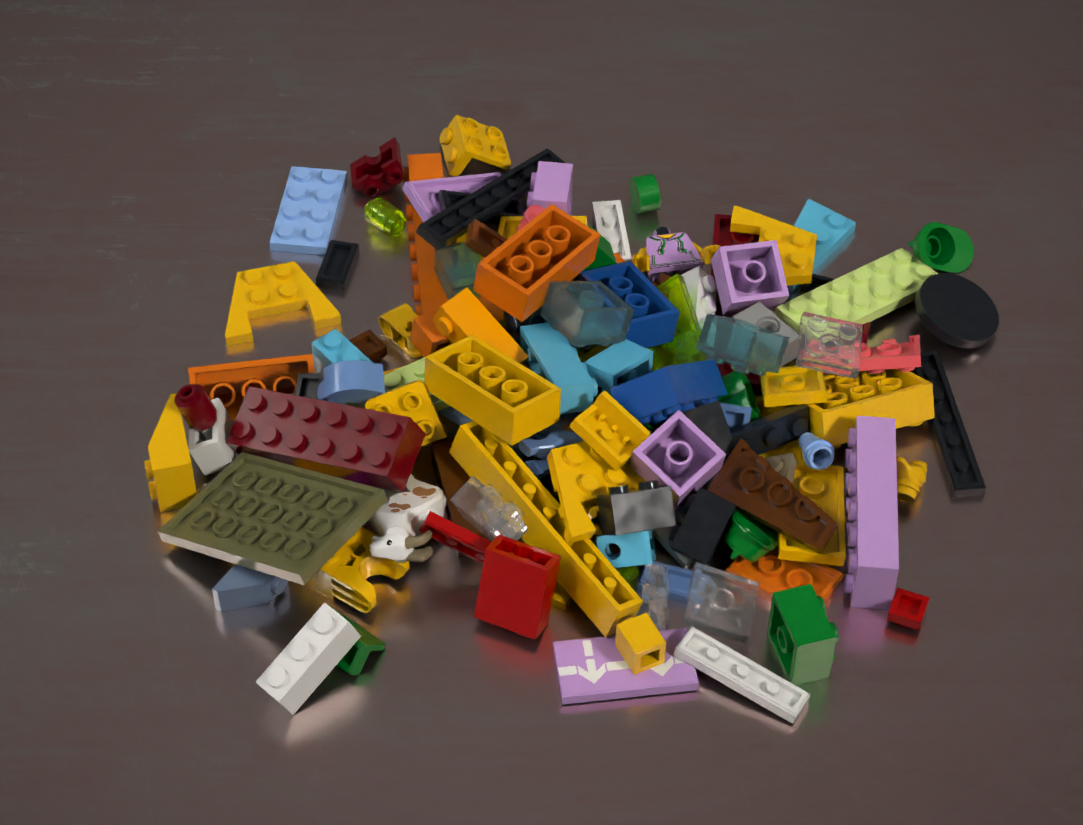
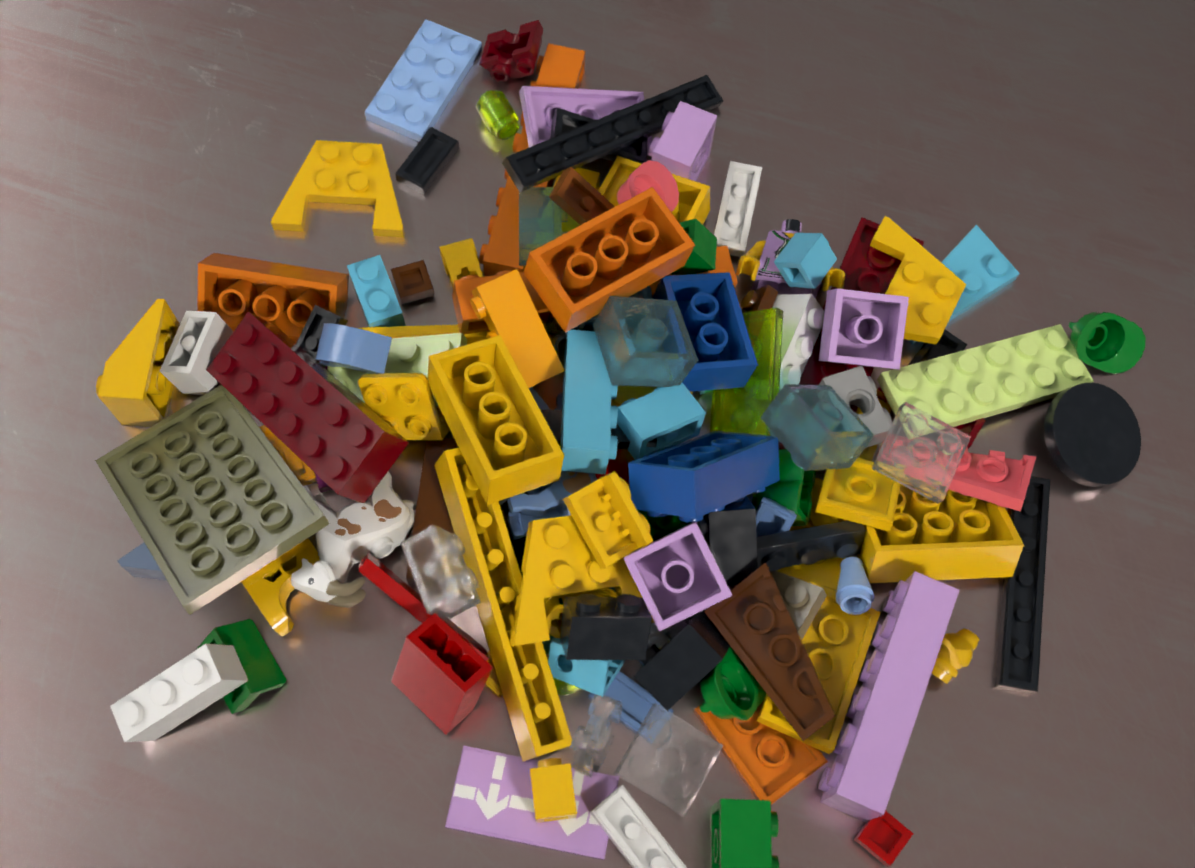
camera: 15 degrees right, 20 degrees up
dark red brick [174,384,217,431] -> none
yellow bracket [439,115,512,177] -> none
green piece [629,174,661,214] -> none
none -> medium azure brick [774,232,837,289]

